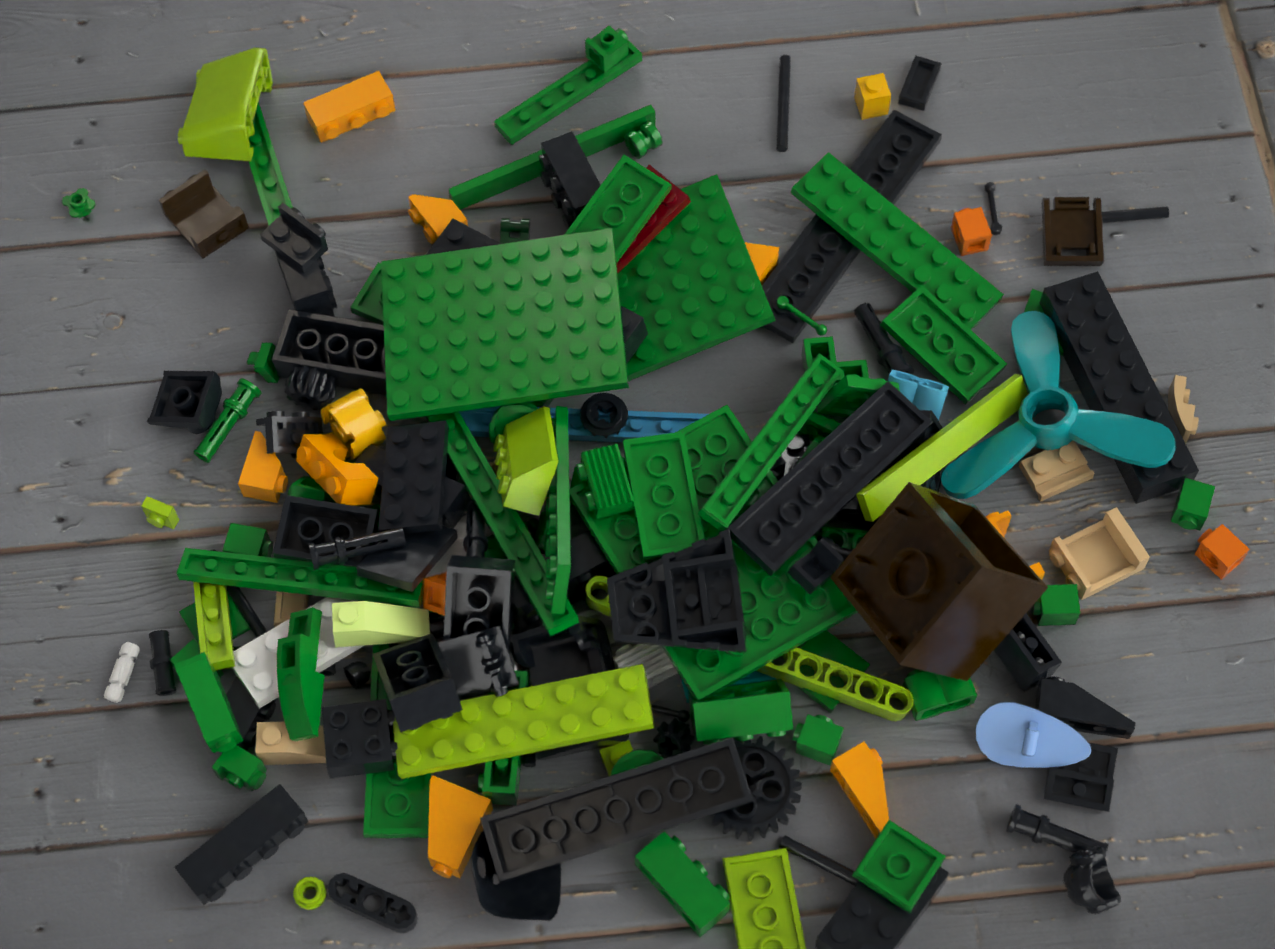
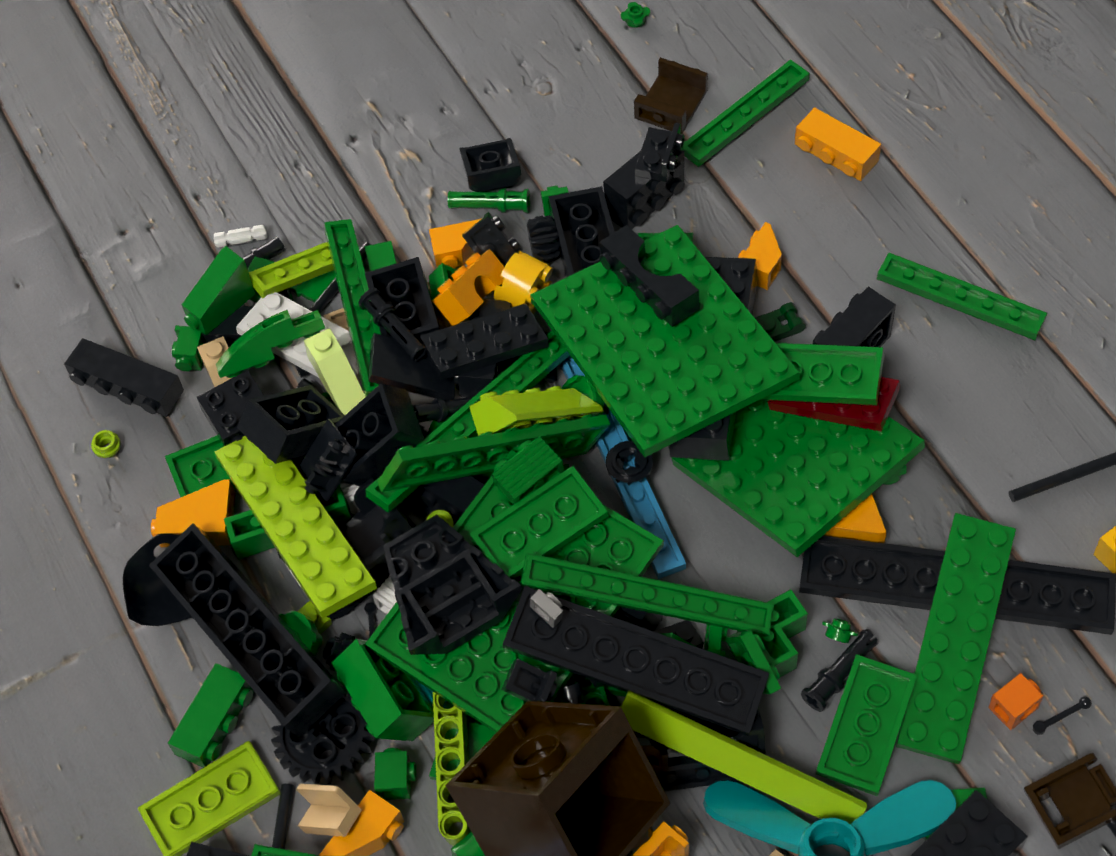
camera: 70 degrees right, 5 degrees down
lime plate [141,496,180,530] -> none
lime windscreen [178,47,273,161] -> none
black beam [328,873,418,933] -> none
green tile [448,105,656,210] -> none
green brick [585,25,628,73] -> none
green wheel [624,121,662,159] -> none
green hinge [777,296,827,336] -> none
medium azure brick [888,370,949,421] -> none
none -> tan panel [296,784,362,837]
none -> light grey plate [530,589,563,628]
none -> black arch [600,225,700,327]
none -> green plate [822,618,859,643]

